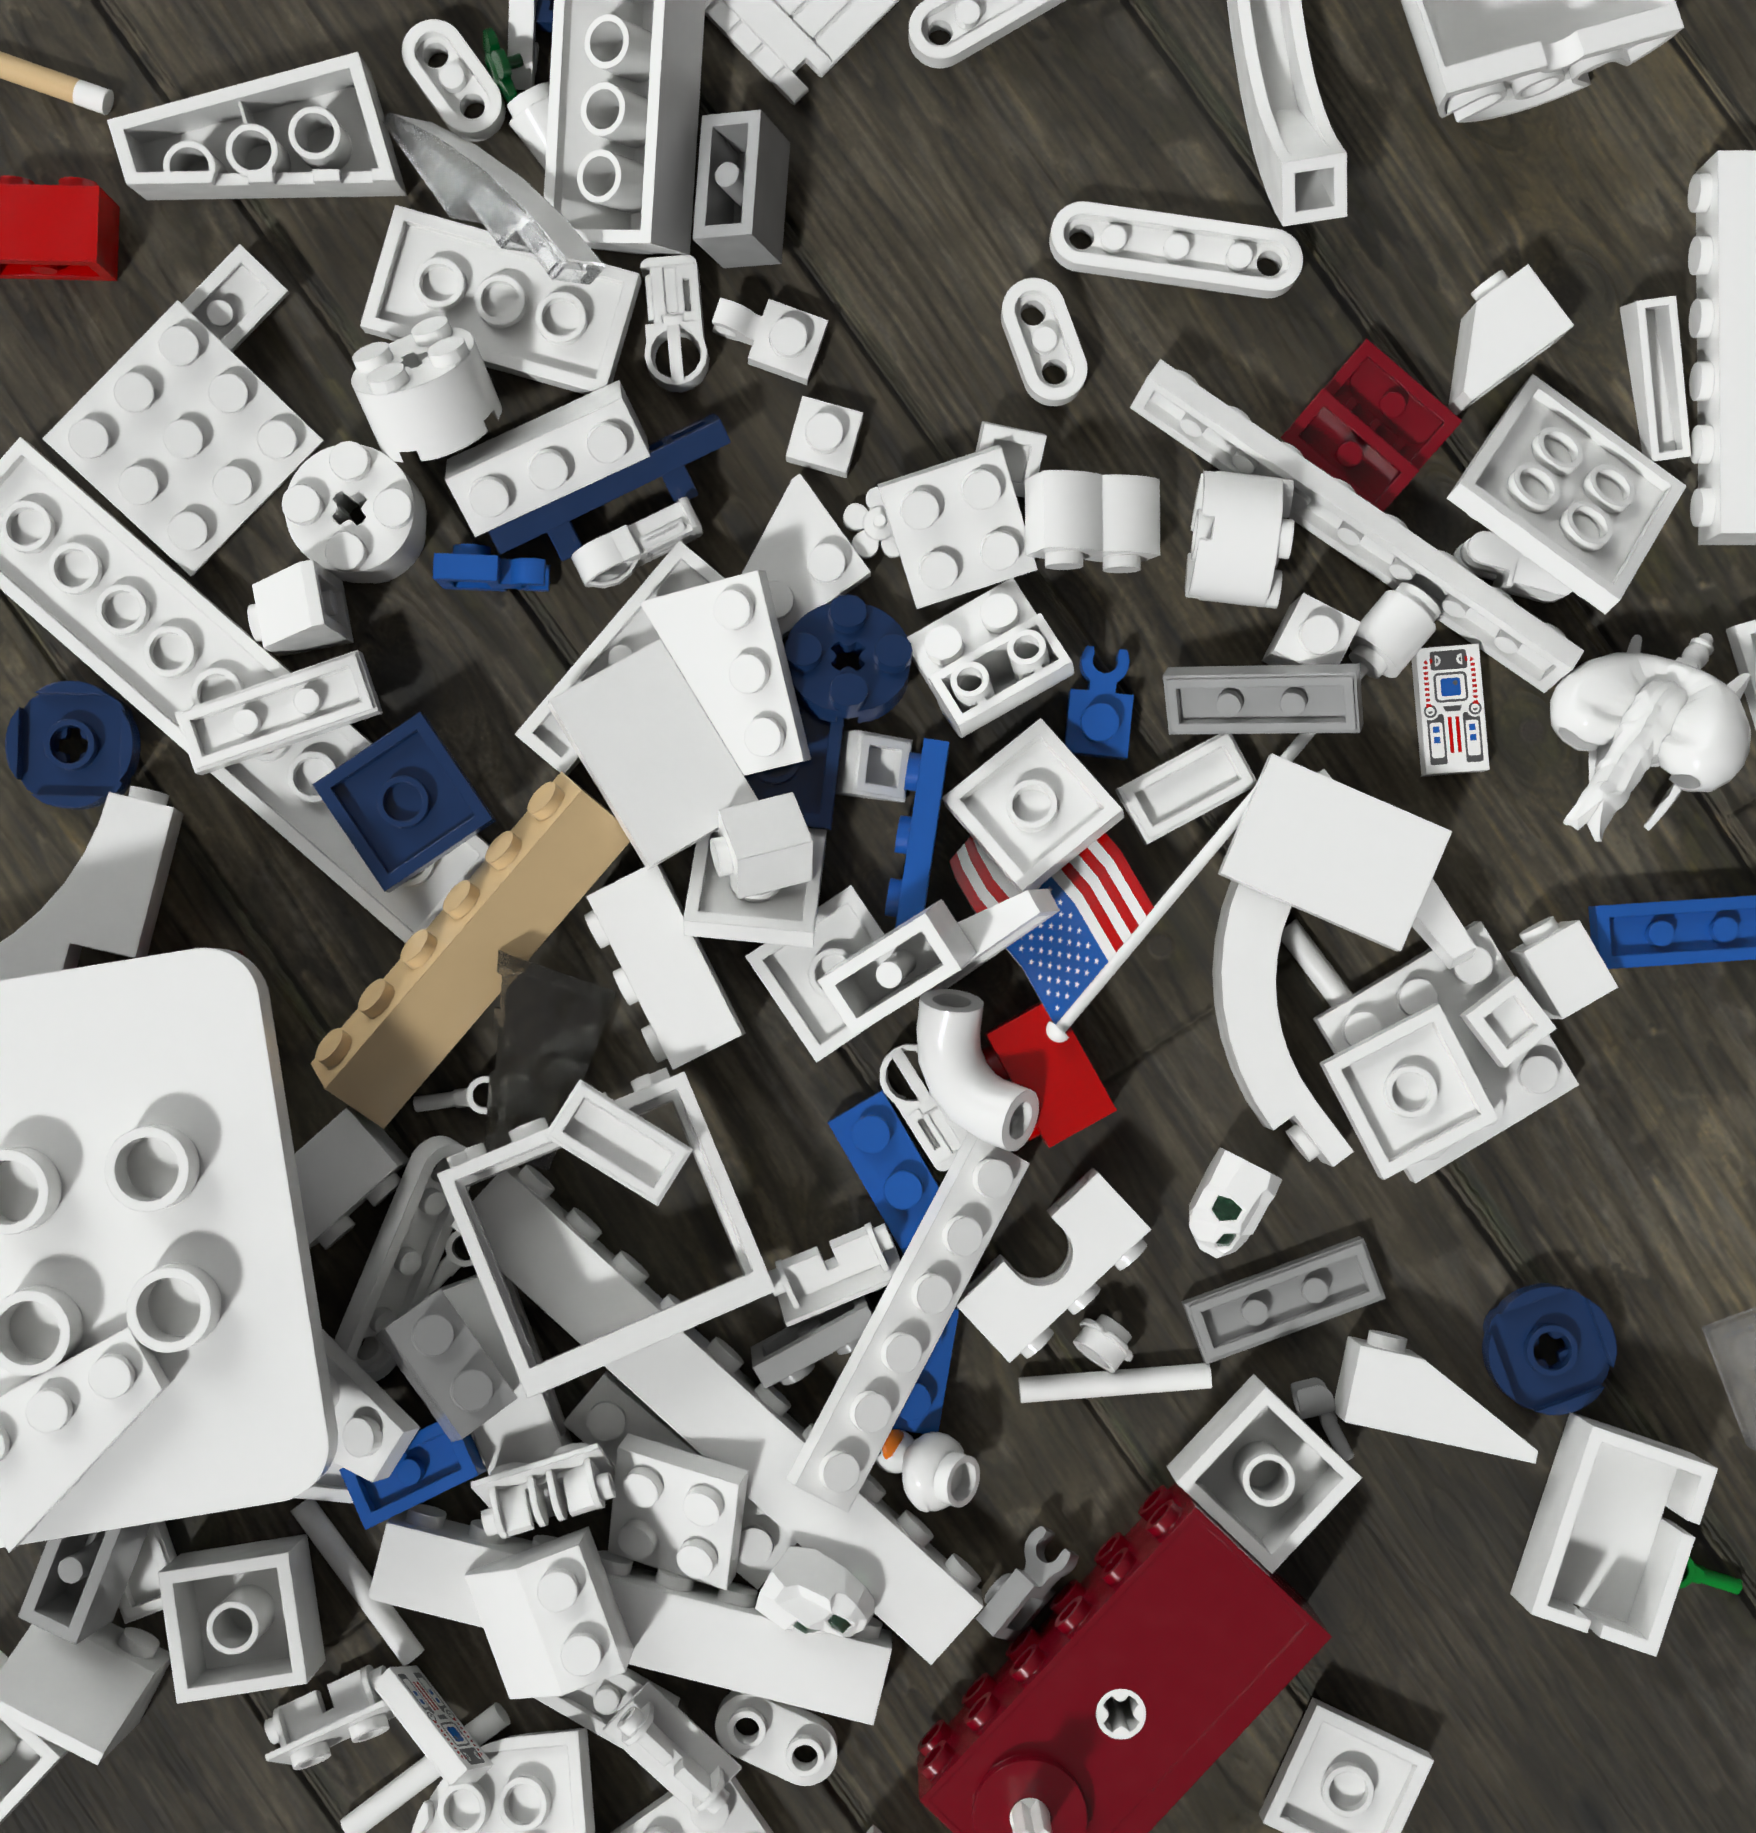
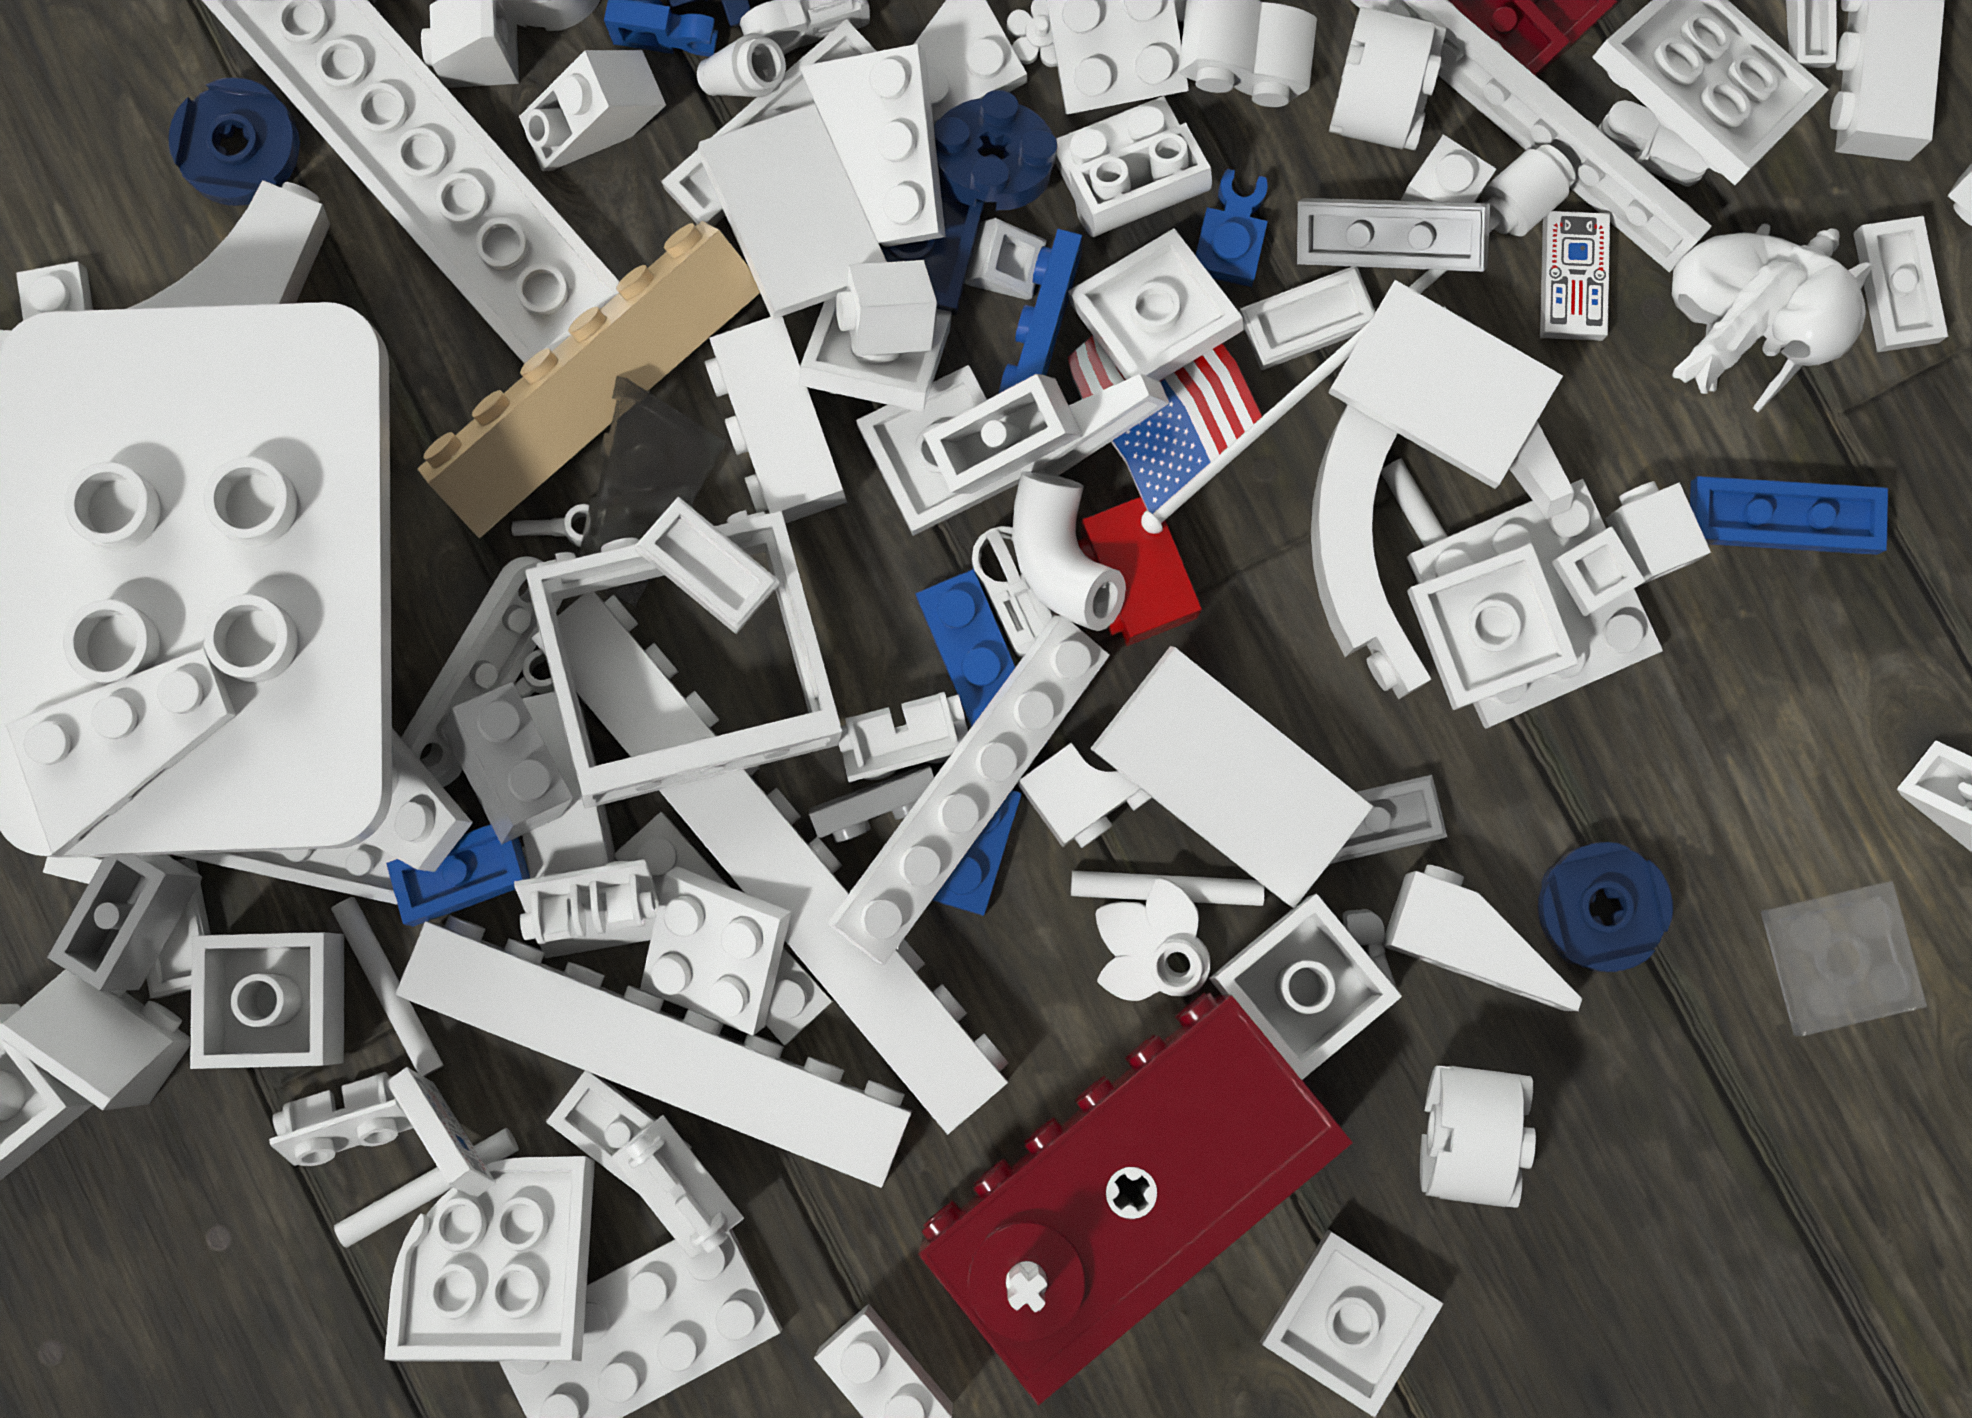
camera: 10 degrees right, 5 degrees down
white tile [175,650,383,775] -> none
white brick [295,1107,409,1250] -> none
dark blue plate [312,712,496,893] -> none
white slope [464,1526,634,1699] -> none
white plate [715,1691,838,1786] -> none
white rock [755,1546,875,1637] -> none
white animal [876,1429,980,1513] -> none
light grey plate [975,1526,1079,1642] -> none
white plate [1073,1314,1134,1373] -> none
white rock [1189,1147,1282,1258] -> none
white piece [1510,1412,1718,1657] -> none
green hand [1679,1556,1743,1595] -> none
none -> white slope [519,50,666,171]
none -> white cone [697,33,786,97]
none -> white tile [1090,646,1373,908]
none -> white plate [1095,877,1211,1001]
none -> white brick [1420,1065,1536,1208]

